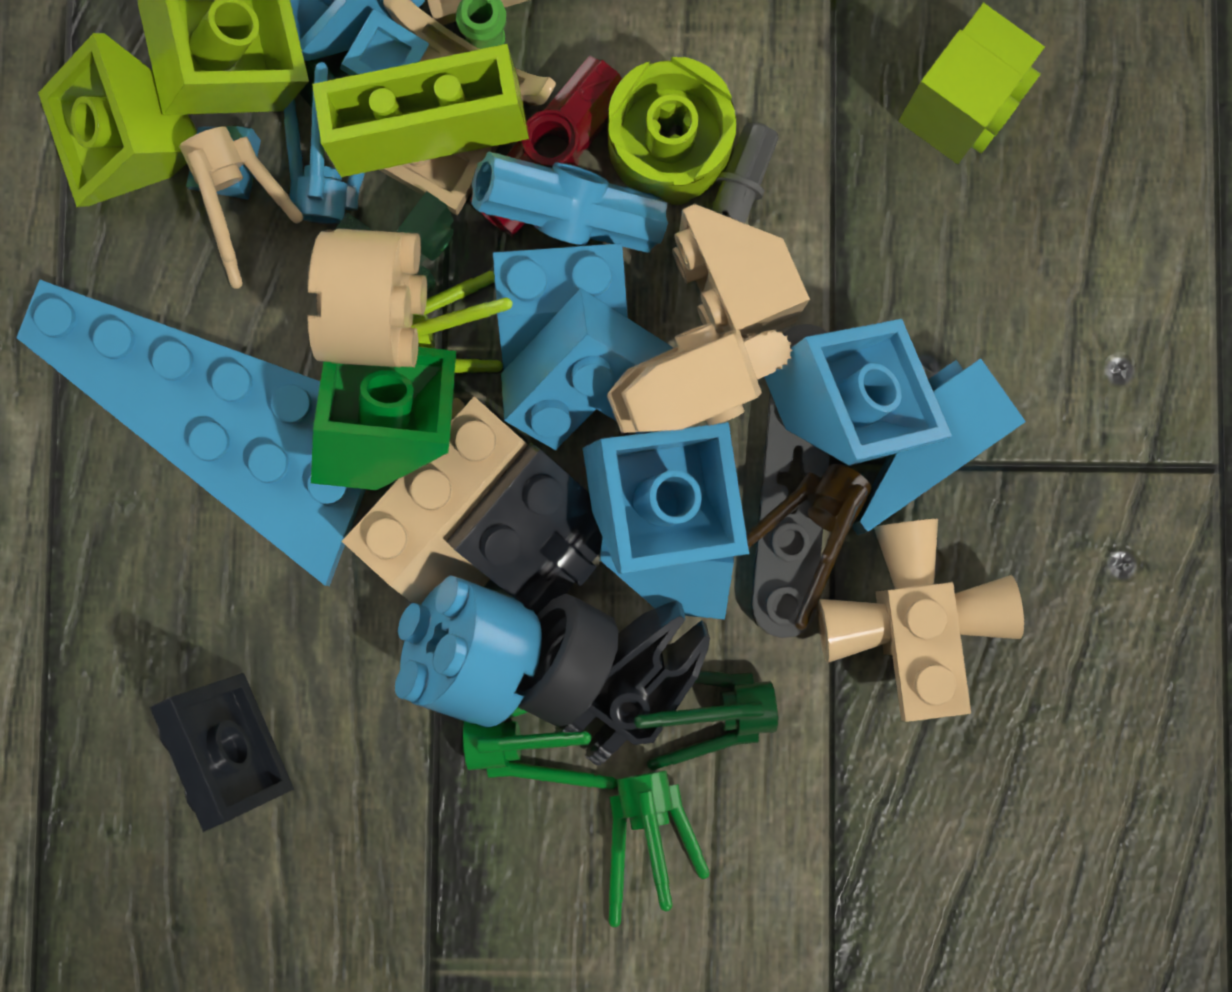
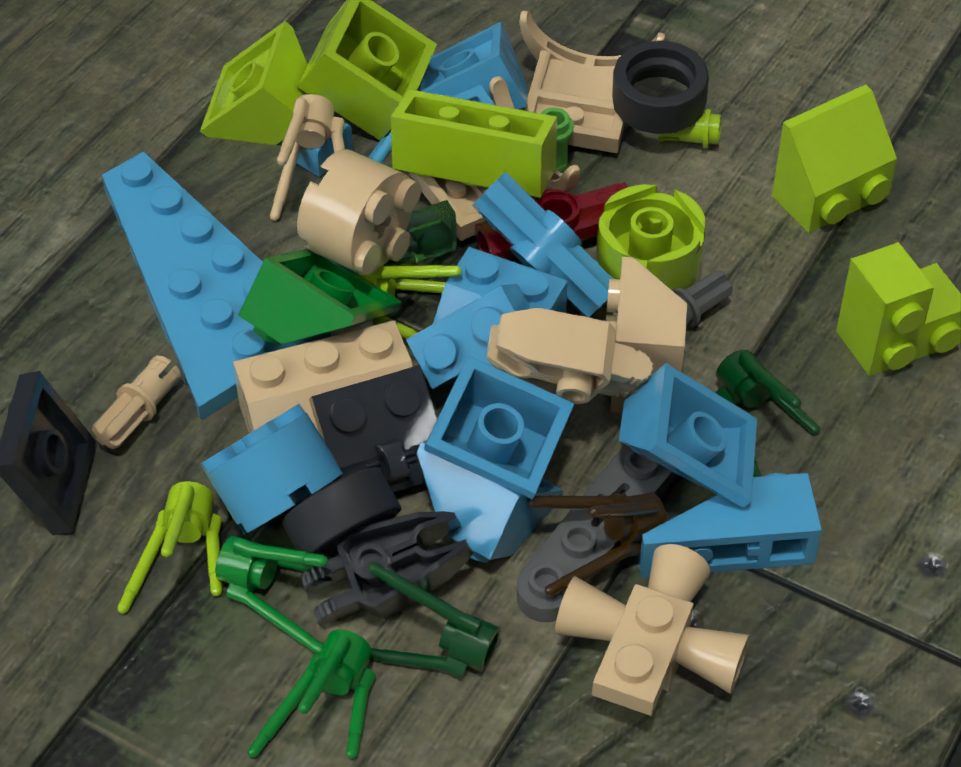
camera: 30 degrees right, 35 degrees down
none -> tan axle [92,356,181,449]
none -> lime plant [117,481,222,614]
none -> dark green plant [715,350,820,477]

